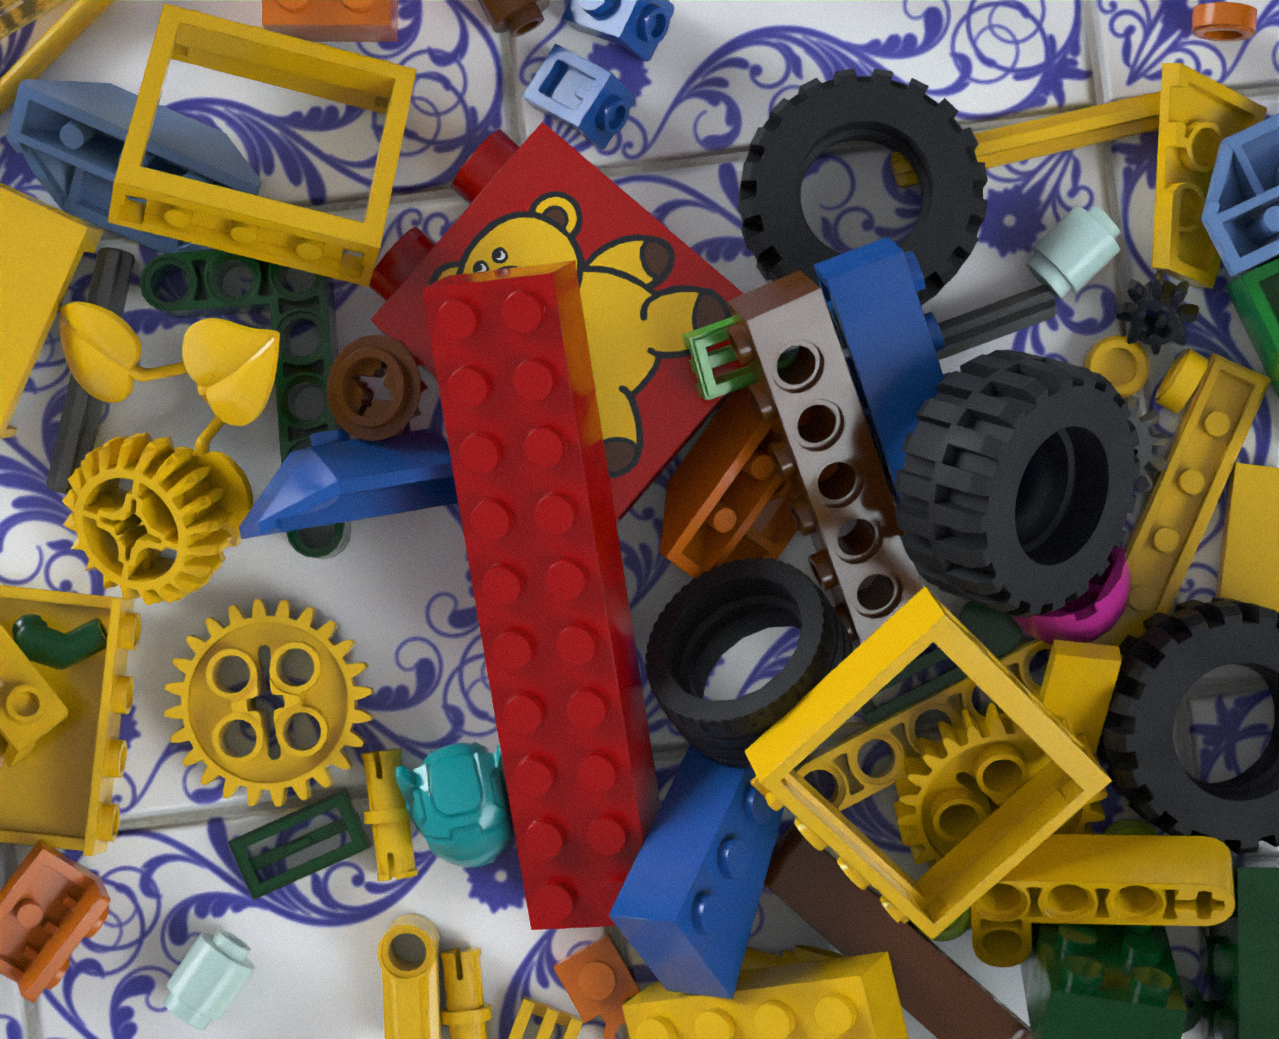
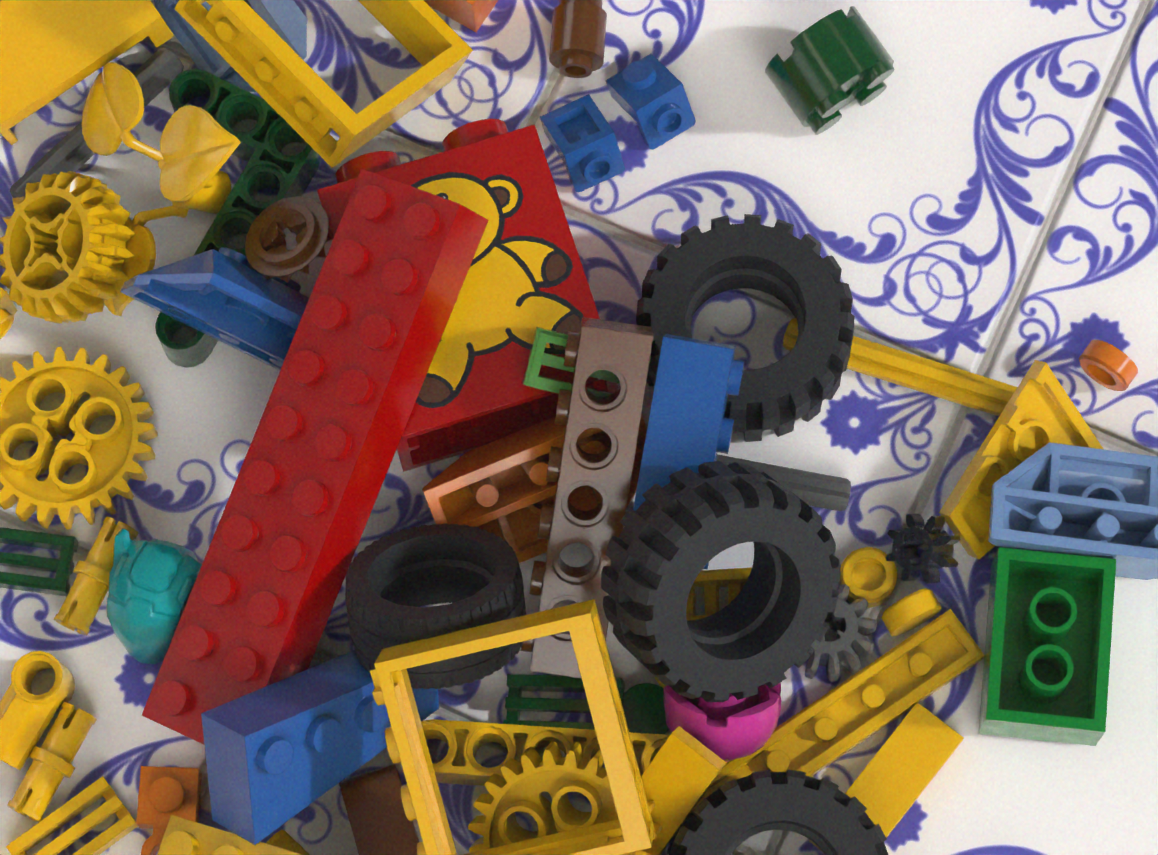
camera: 30 degrees right, 15 degrees down
light aqua brick [1025,205,1121,299] -> none

